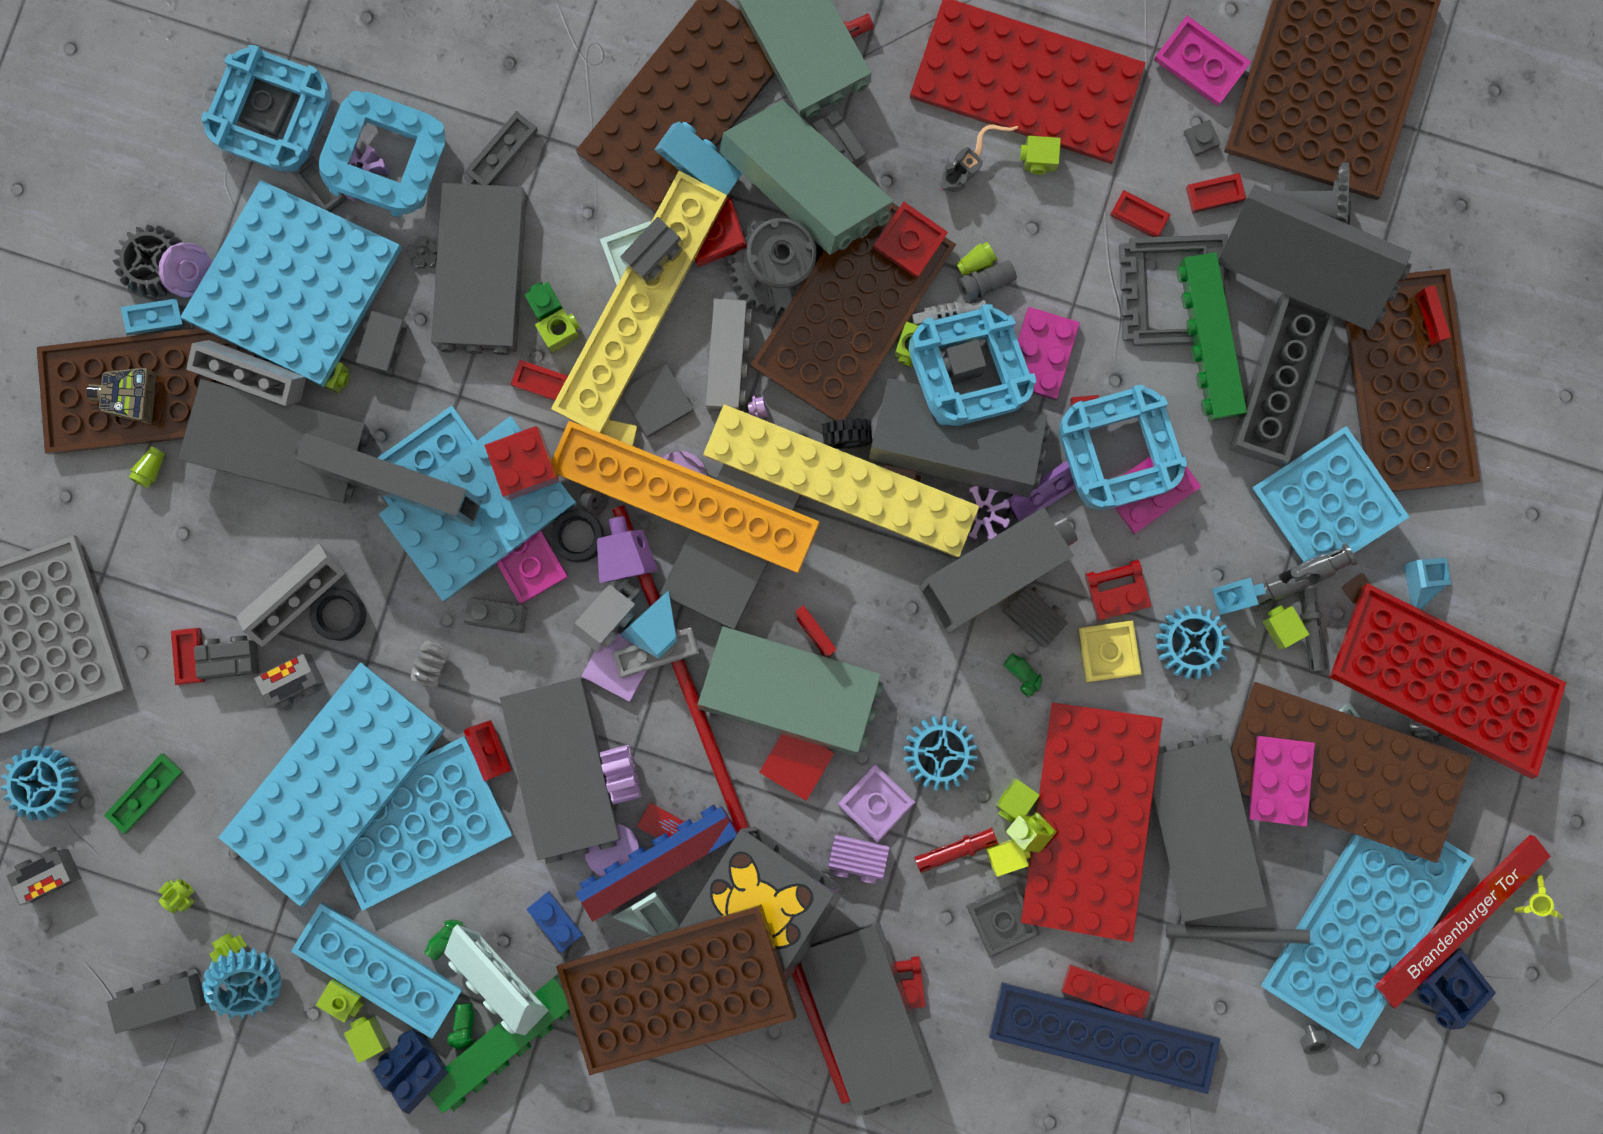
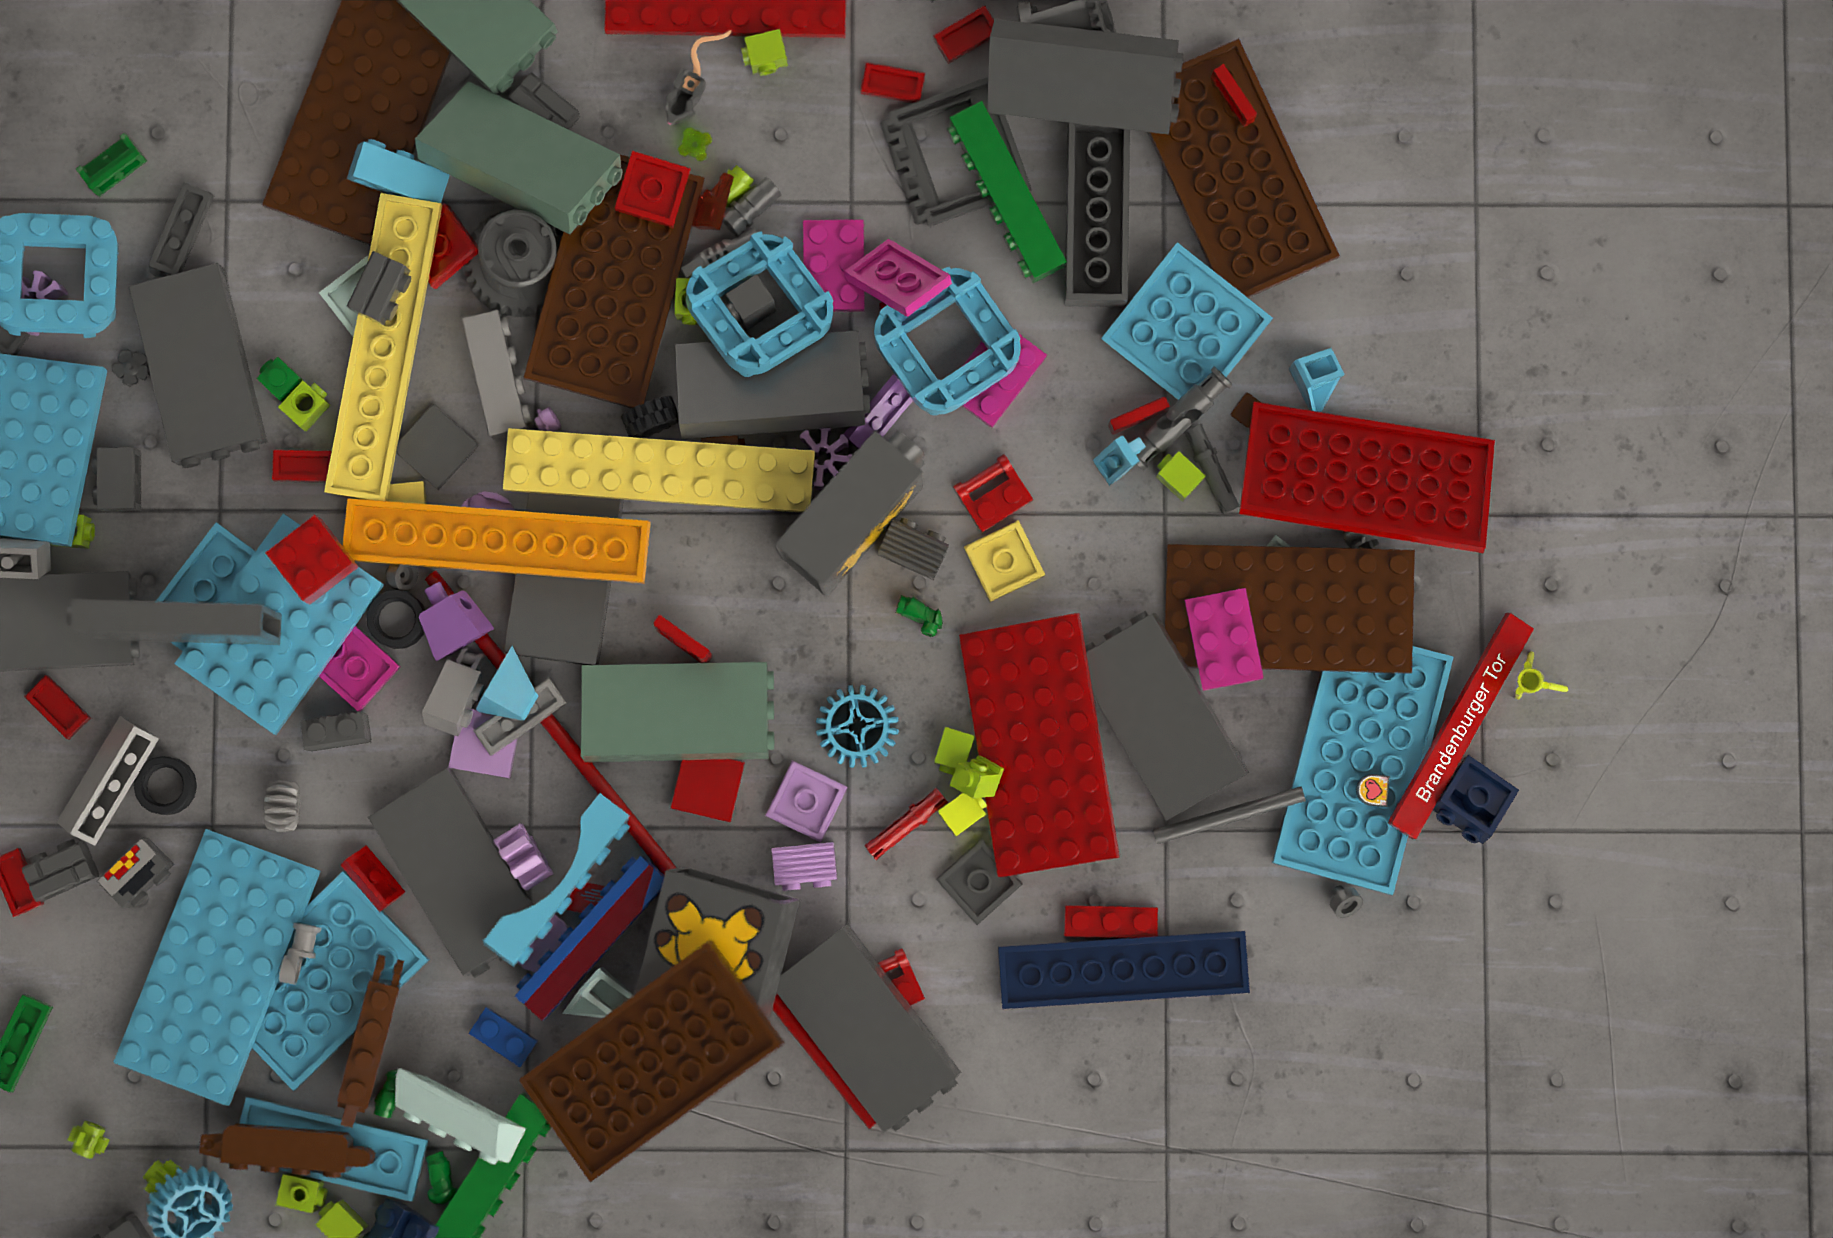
camera: 20 degrees left, 0 degrees up
medium azure gear [1155,605,1230,680] -> none
none -> red tile [24,675,91,740]
none -> green hinge [75,133,147,197]
none -> reddish brown hinge [199,1123,376,1178]
none -> light grey connector [279,923,321,985]
none -> reddish brown hinge [337,955,404,1128]
none -> medium azure arch [483,793,630,967]
none -> clear neon green plate [678,128,712,161]
none -> clear red tile [692,173,734,230]
none -> dark pink plate [844,239,952,317]
none -> red tile [1108,396,1170,435]
none -> tile [1356,774,1389,807]

